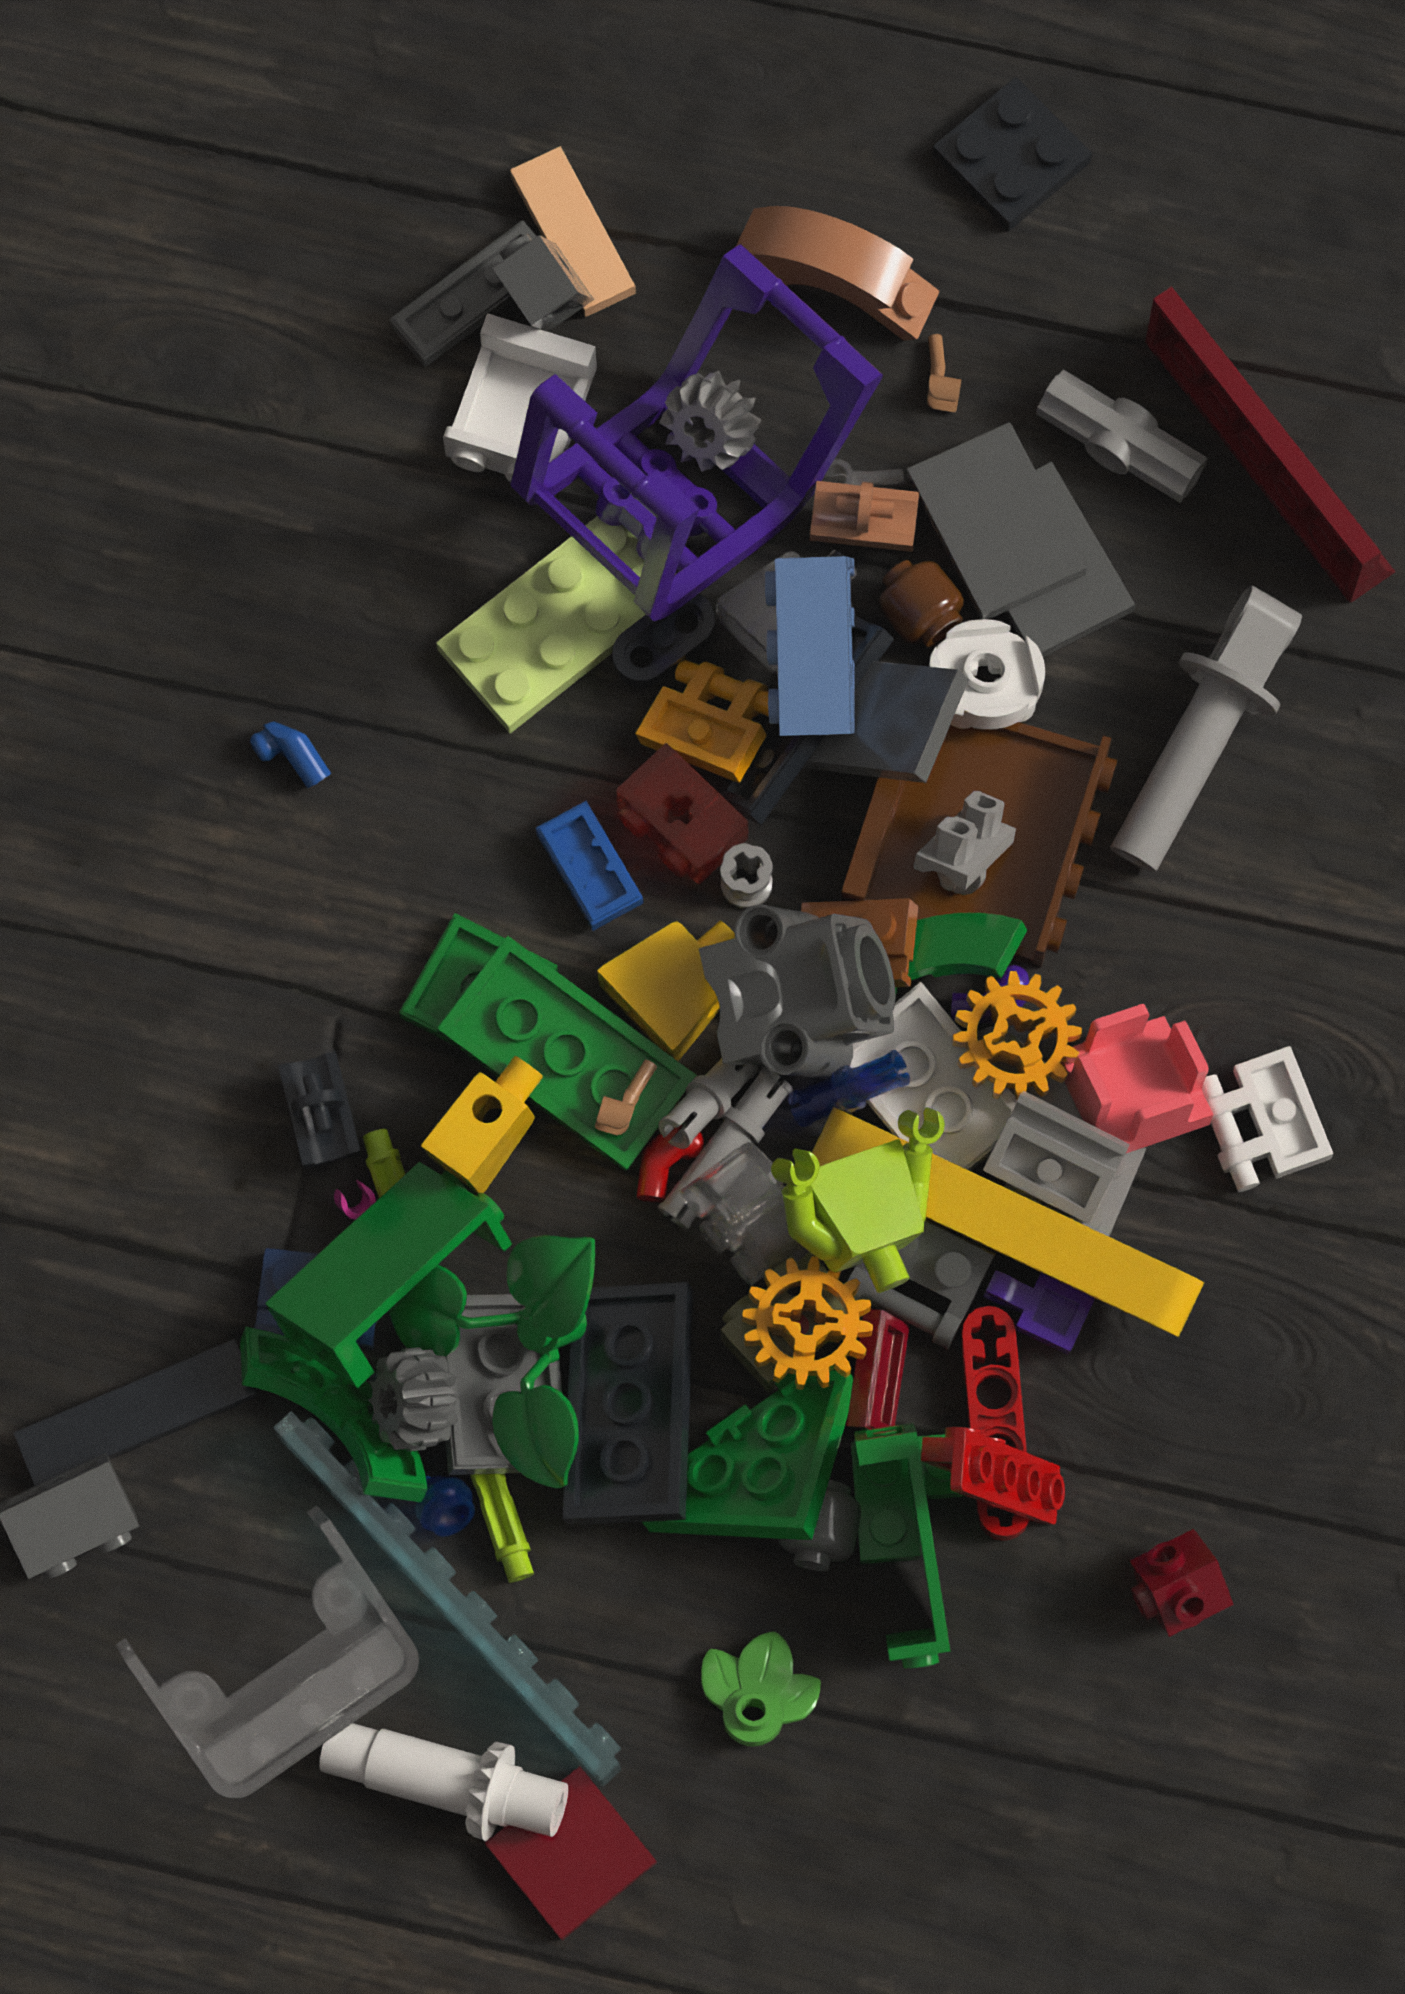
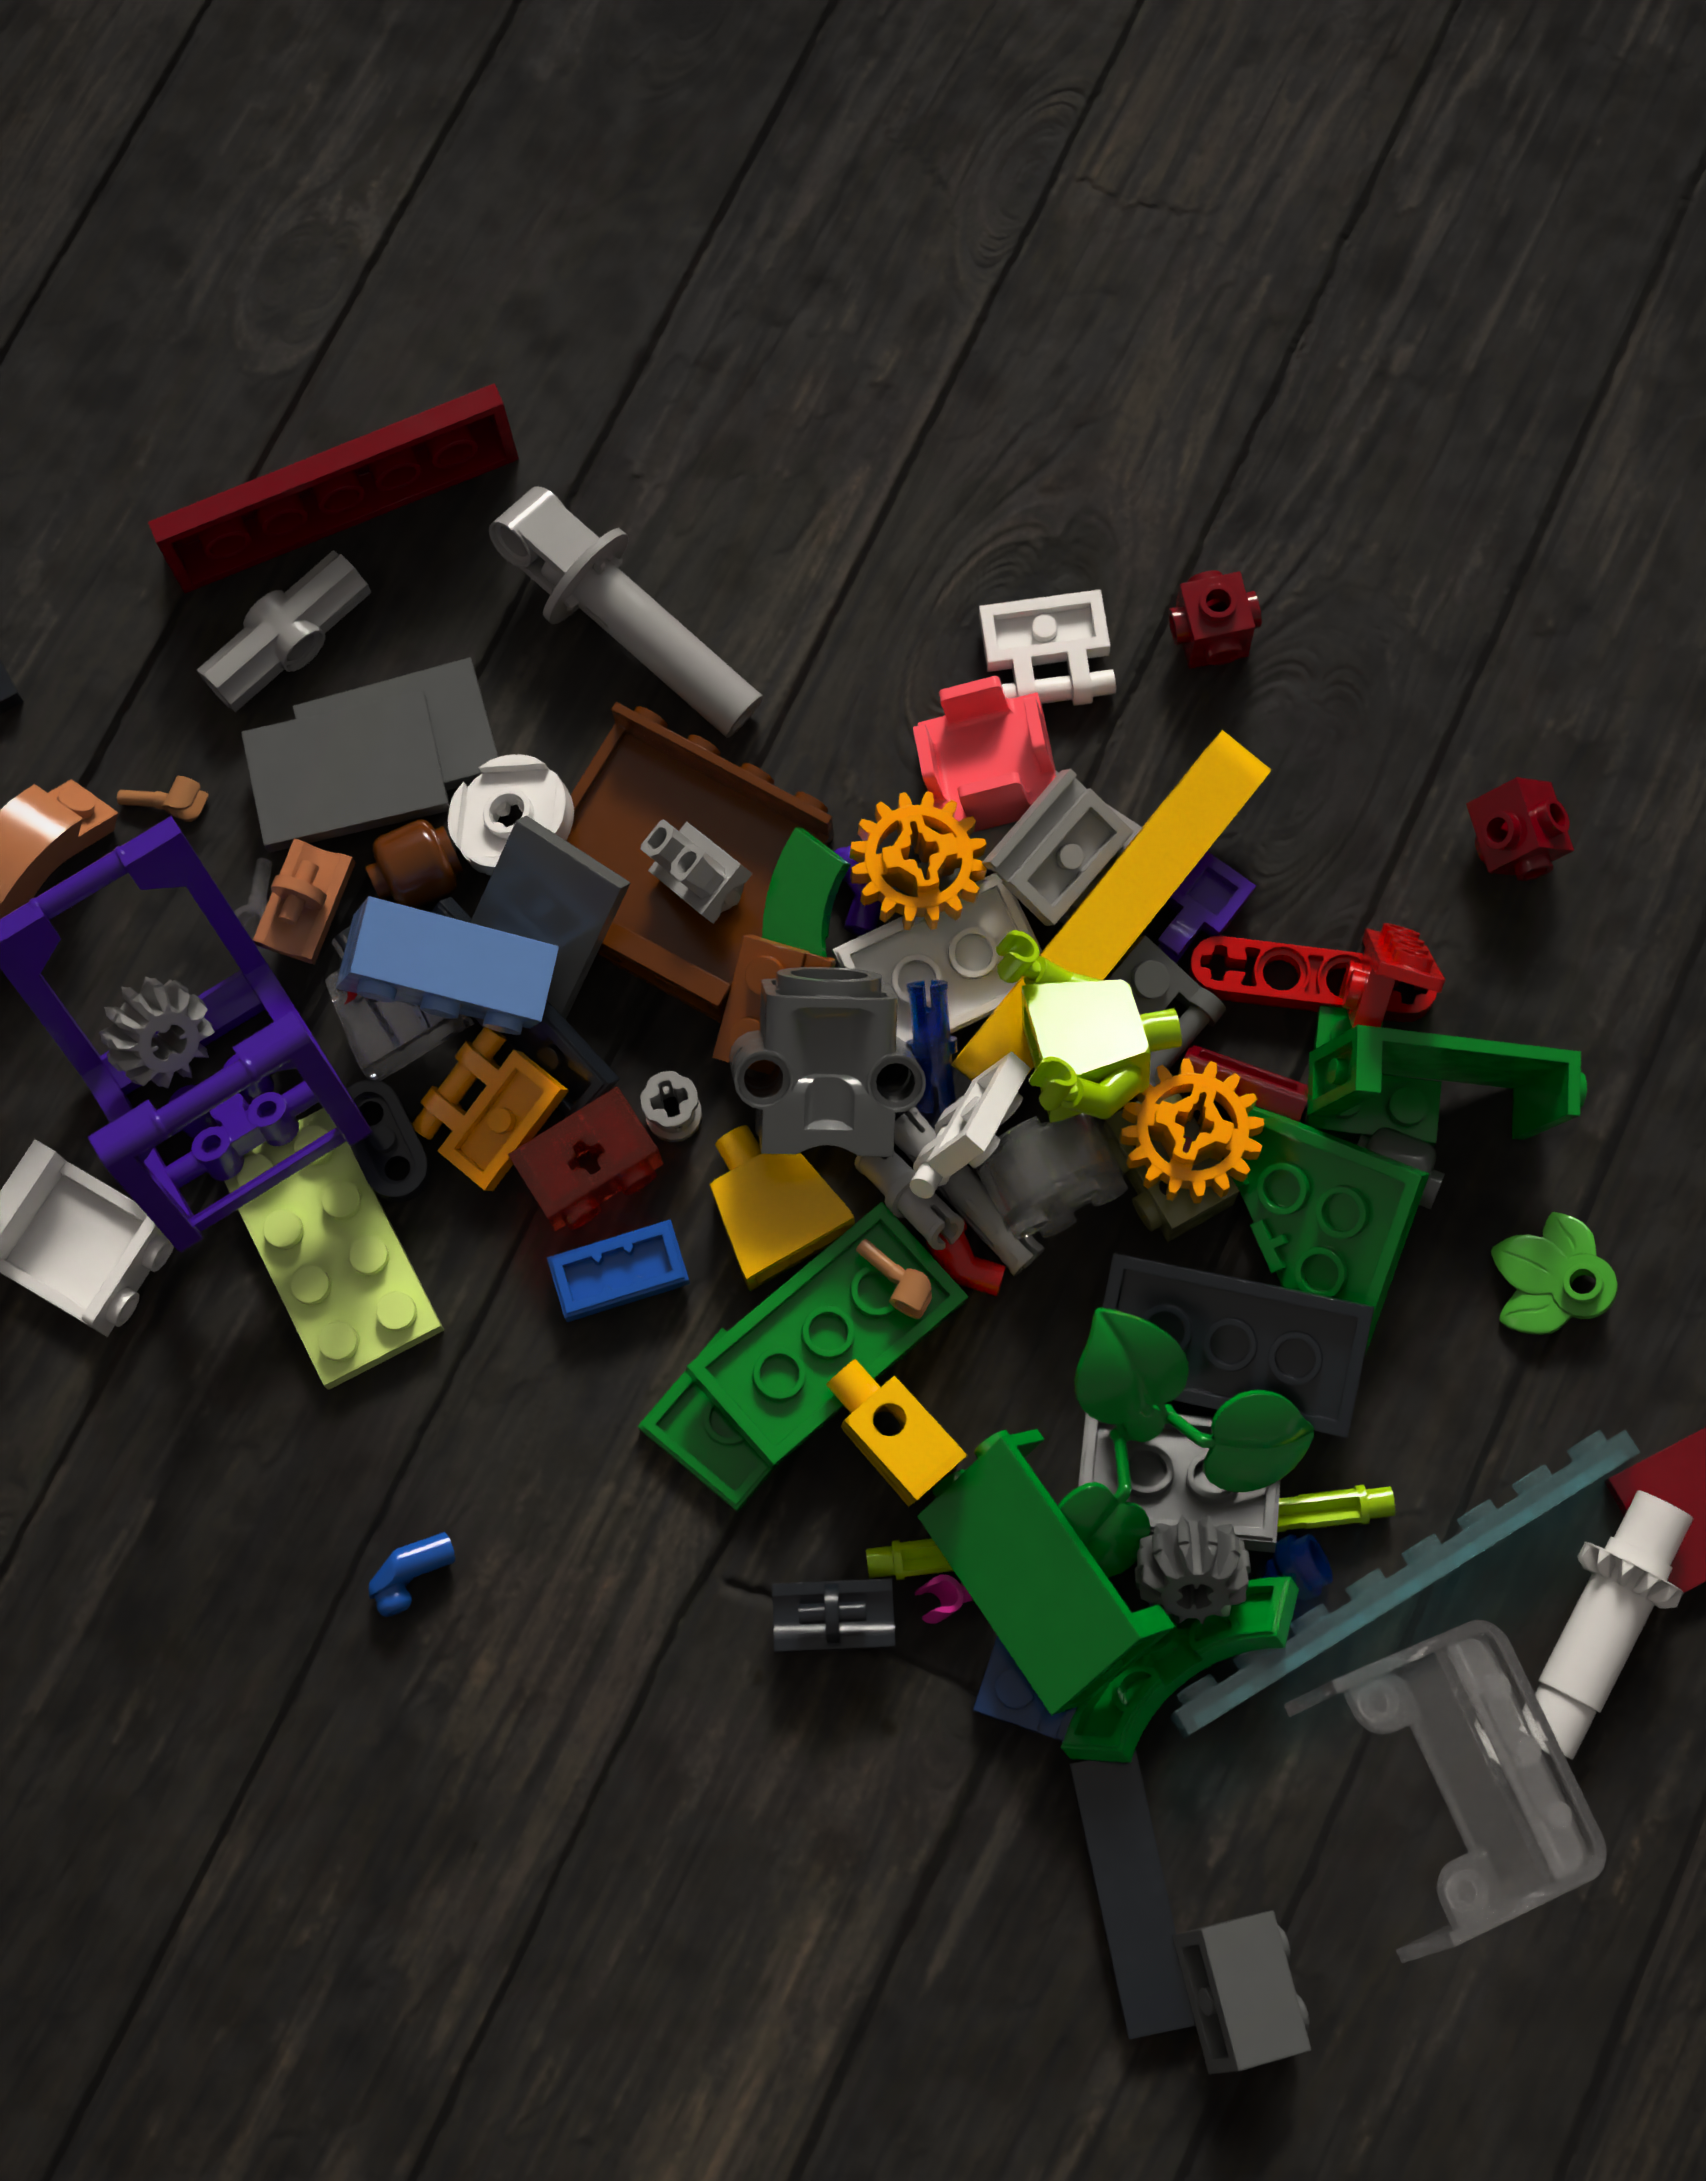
camera: 75 degrees left, 0 degrees up
none -> white plate [910,1051,1030,1199]
none -> dark red brick [1168,570,1262,669]

